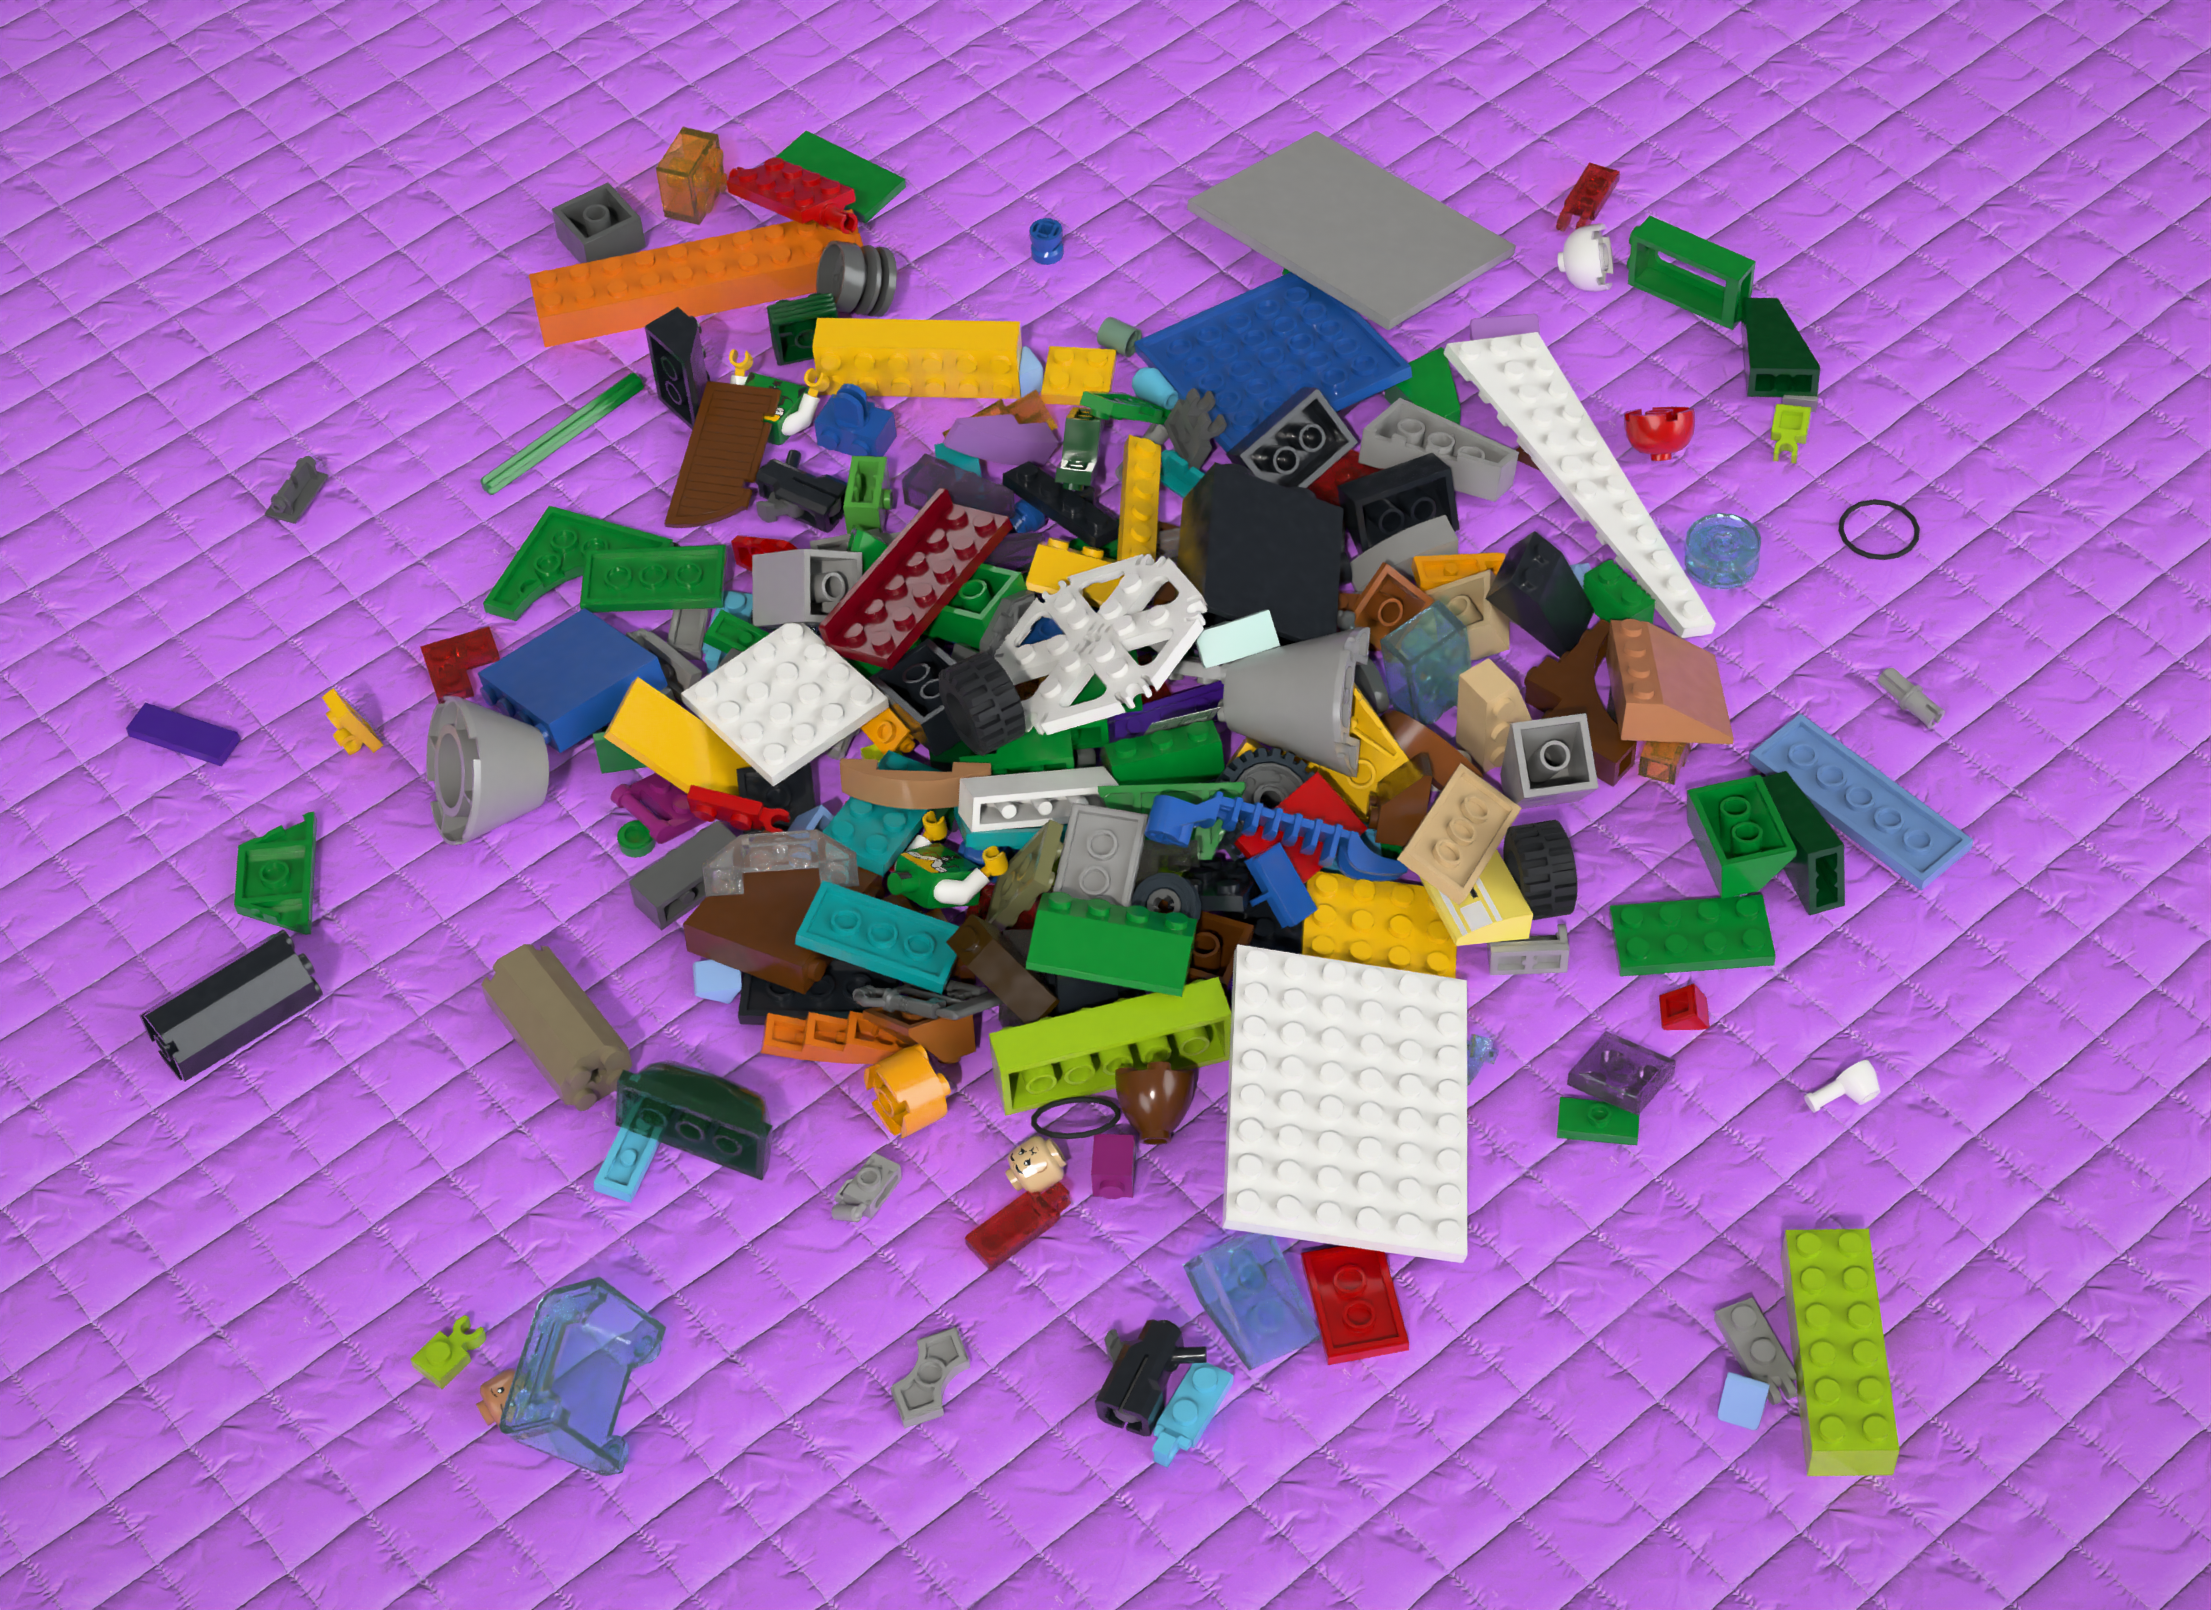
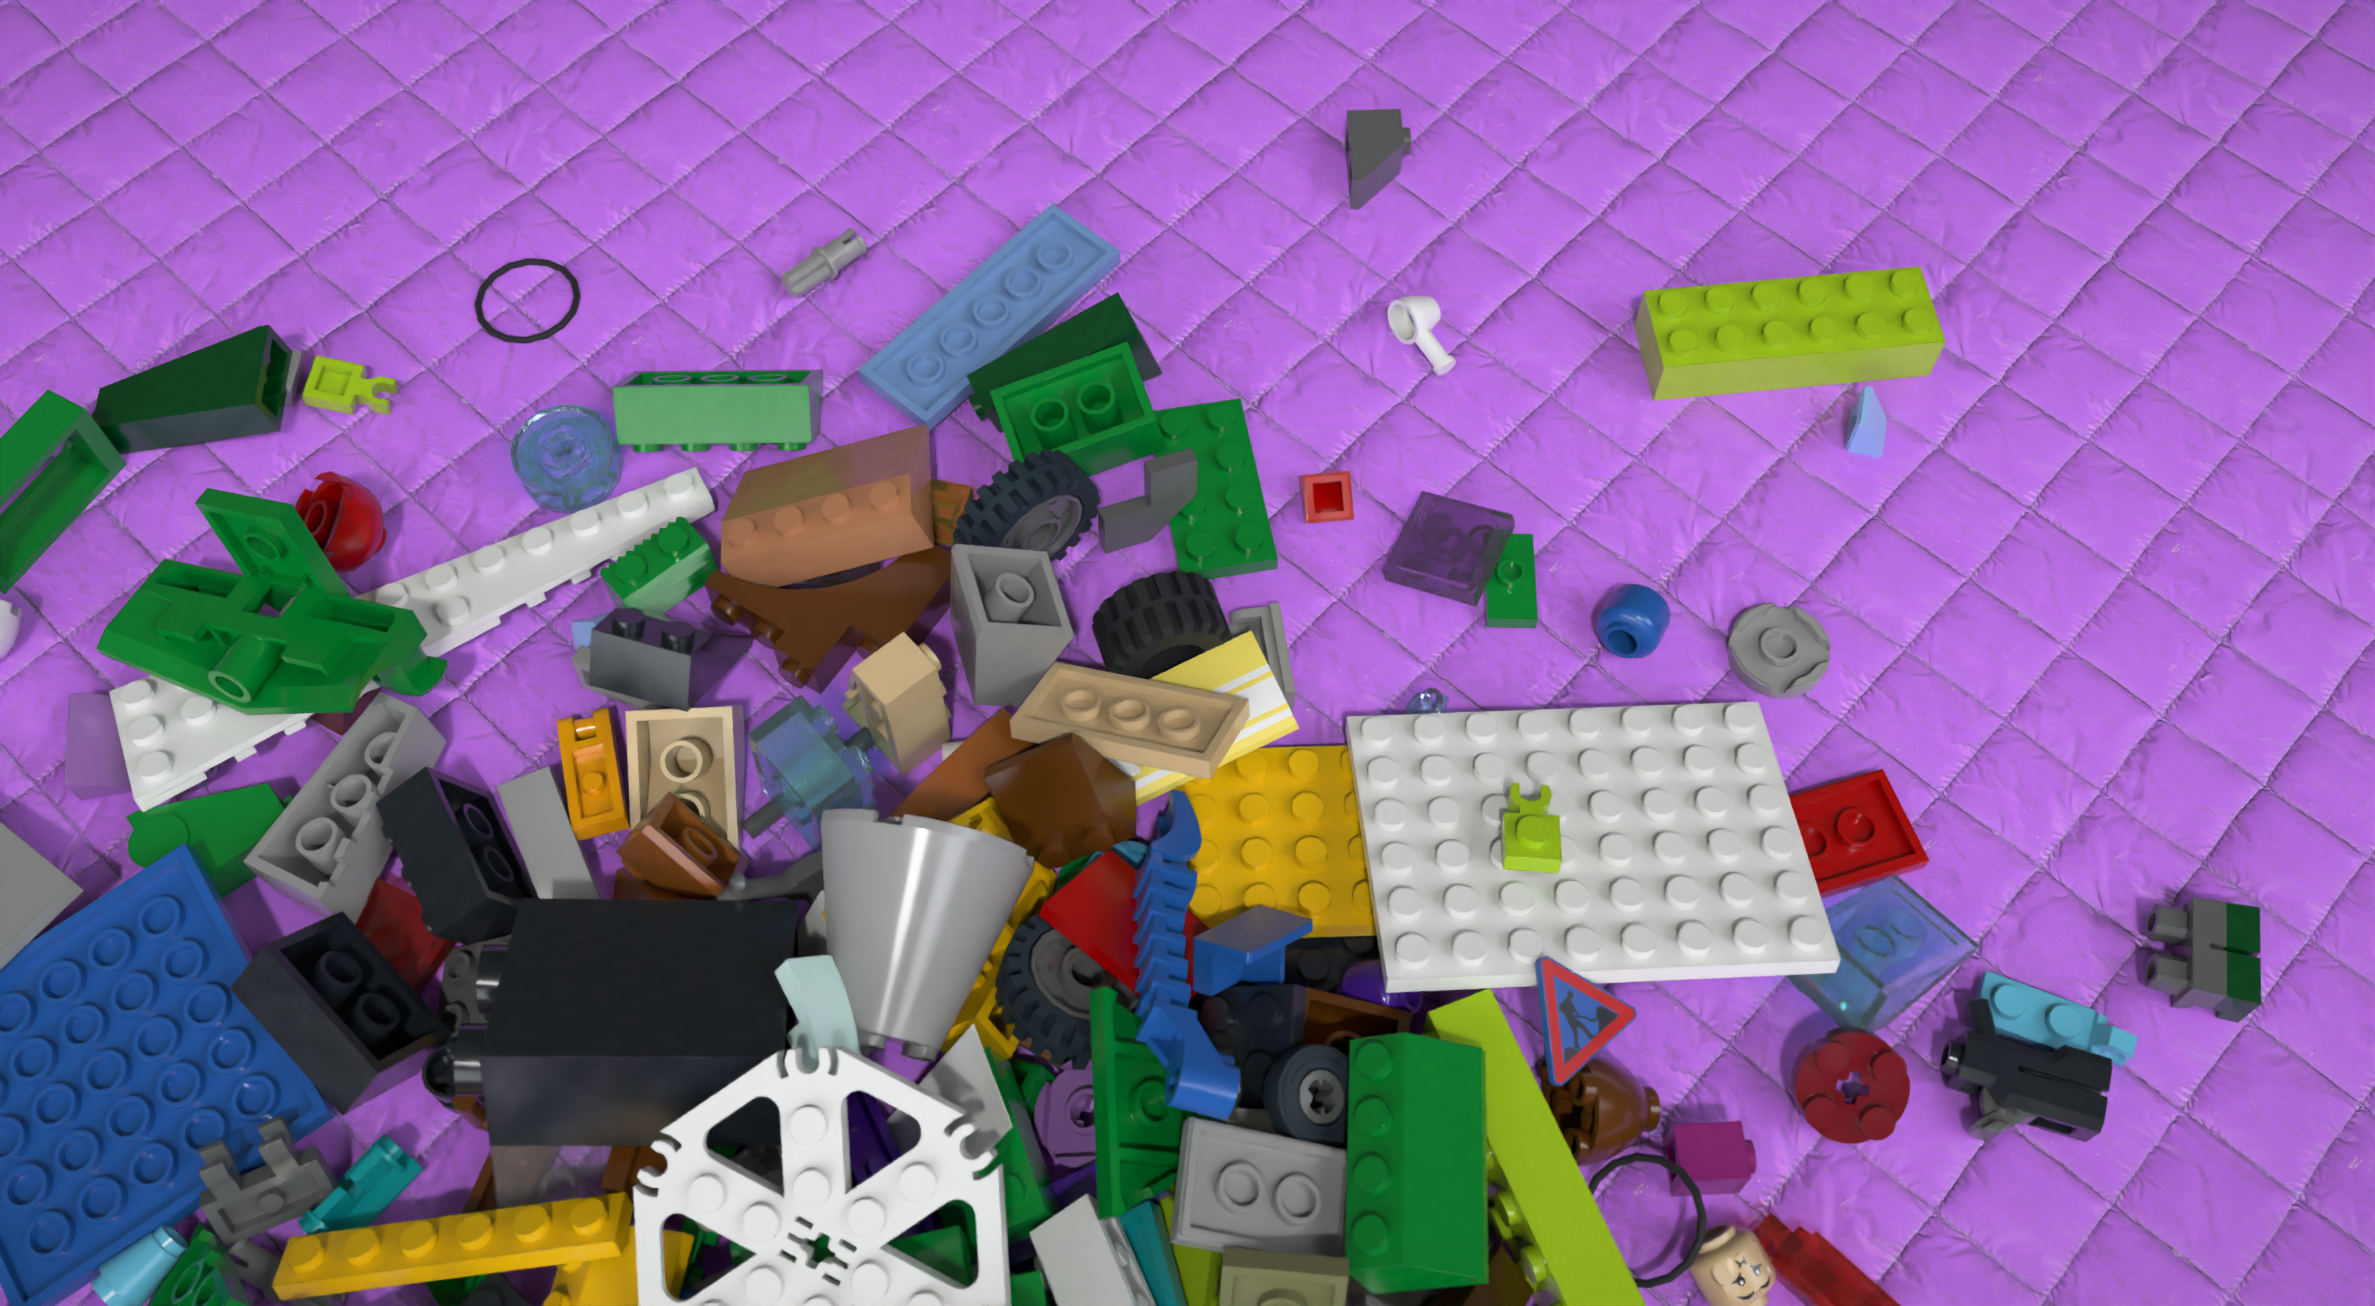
camera: 100 degrees left, 10 degrees up
light grey hinge [1714,1297,1797,1405] -> none
none -> green piece [96,488,448,715]
none -> green sticker [128,814,189,868]
none -> slope [612,369,823,452]
none -> black wheel [953,449,1099,565]
none -> dark grey tile [1098,448,1197,554]
none -> dark grey slope [1344,109,1411,209]
none -> lime plate [1501,782,1562,873]
none -> piece [1535,956,1636,1086]
none -> blue head [1596,584,1671,659]
none -> light grey tile [1726,603,1831,698]
none -> dark red plate [1790,1027,1910,1144]
none -> dark grey hips [2145,897,2261,1023]

